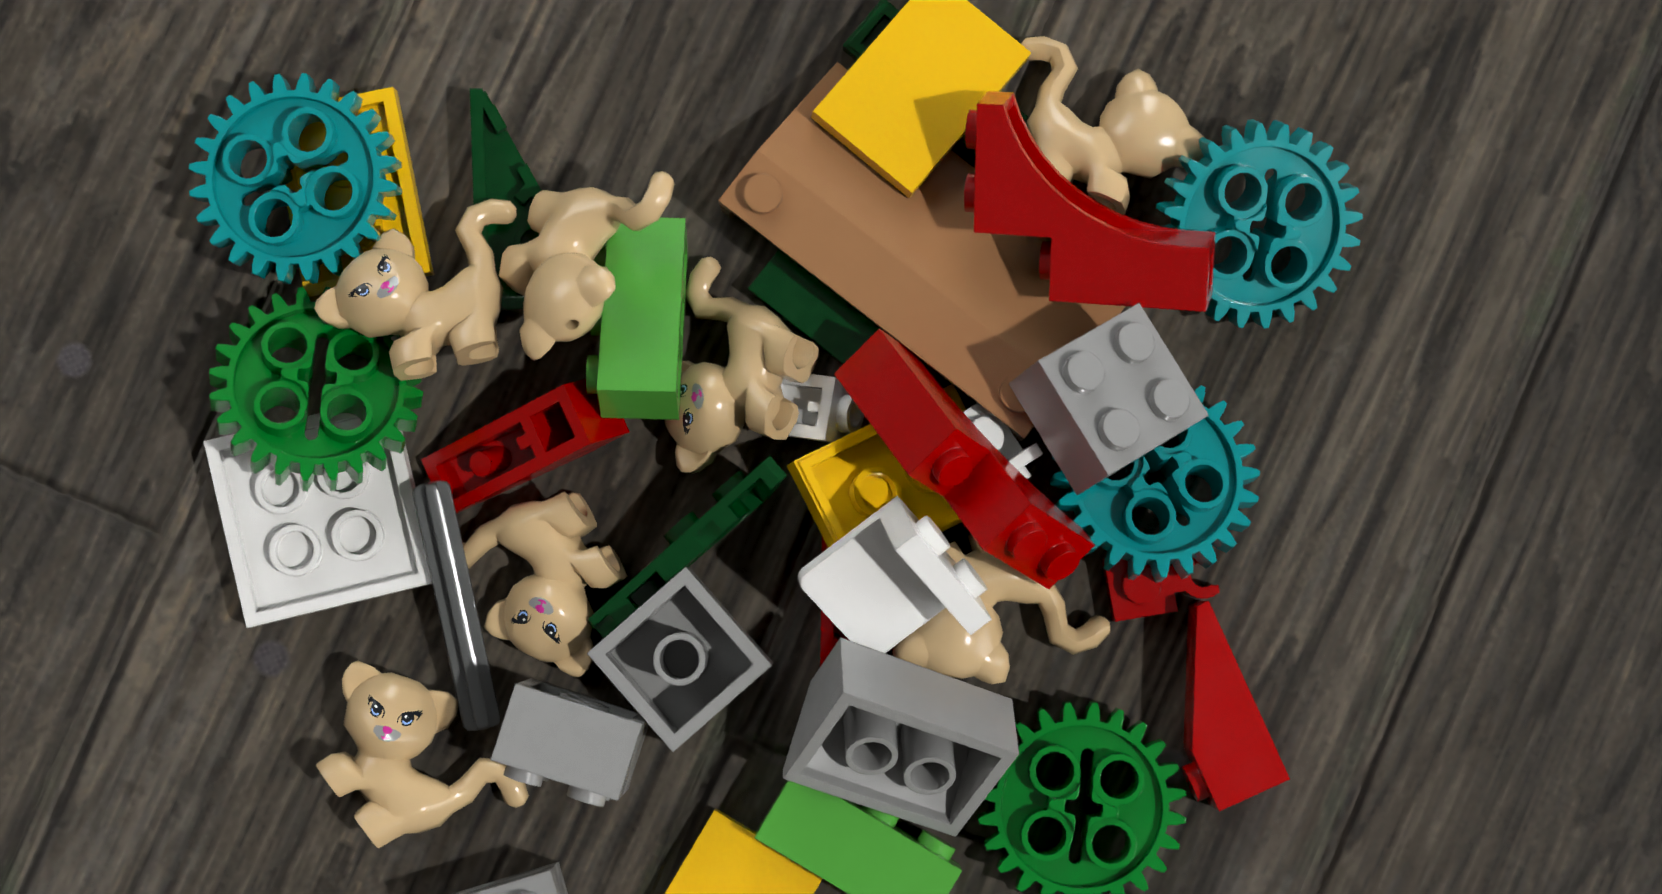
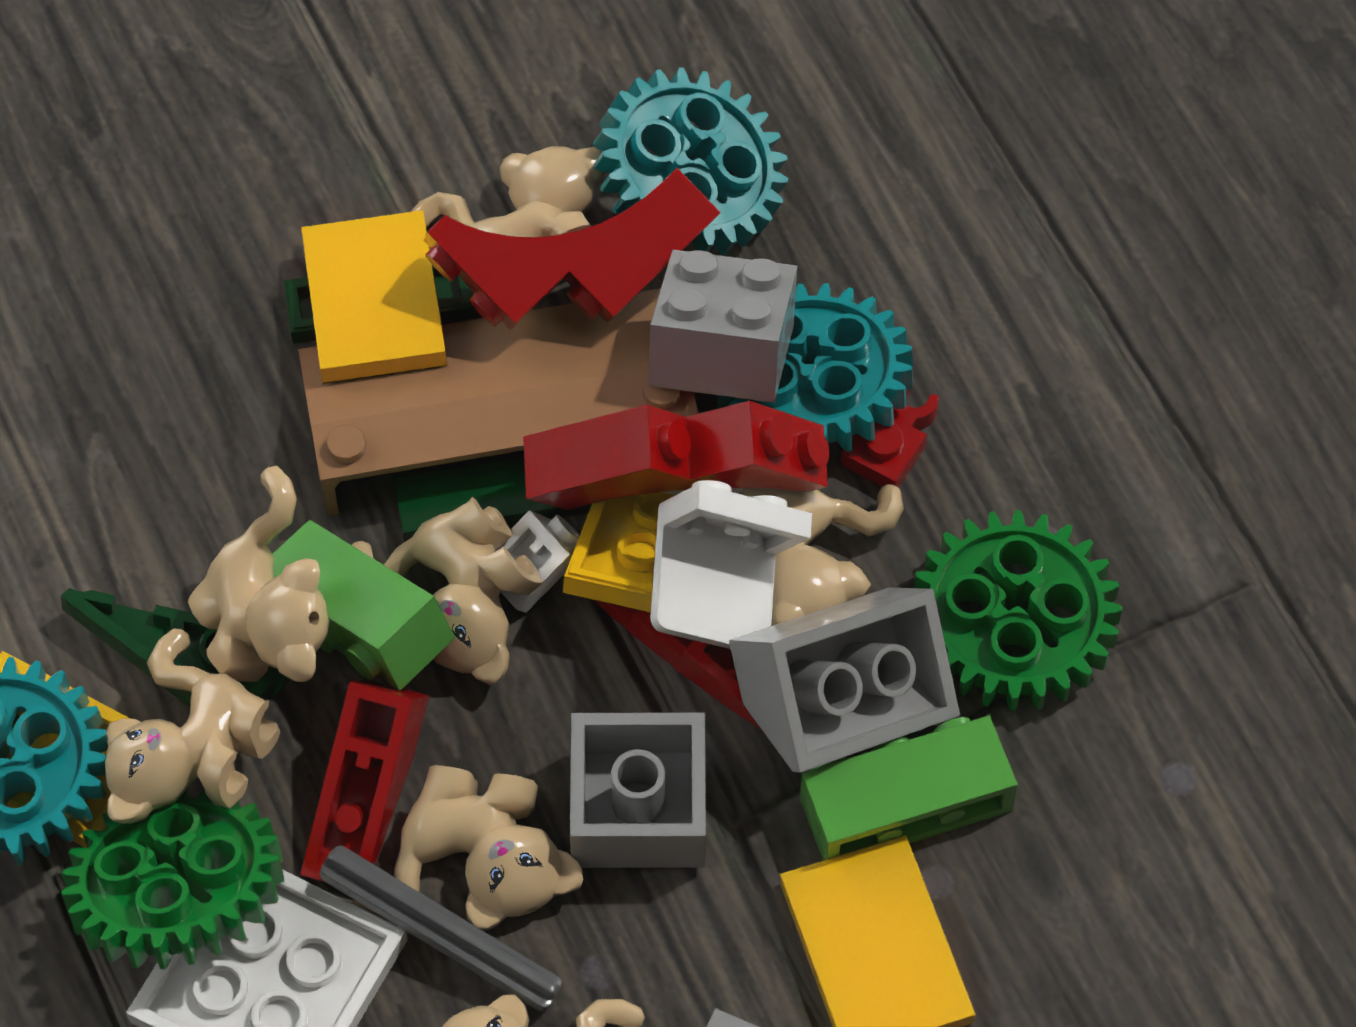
camera: 50 degrees left, 25 degrees down
light grey brick [491,678,649,807] -> none
dark green wing [587,456,787,639] -> none
red slope [1181,600,1290,811] -> none

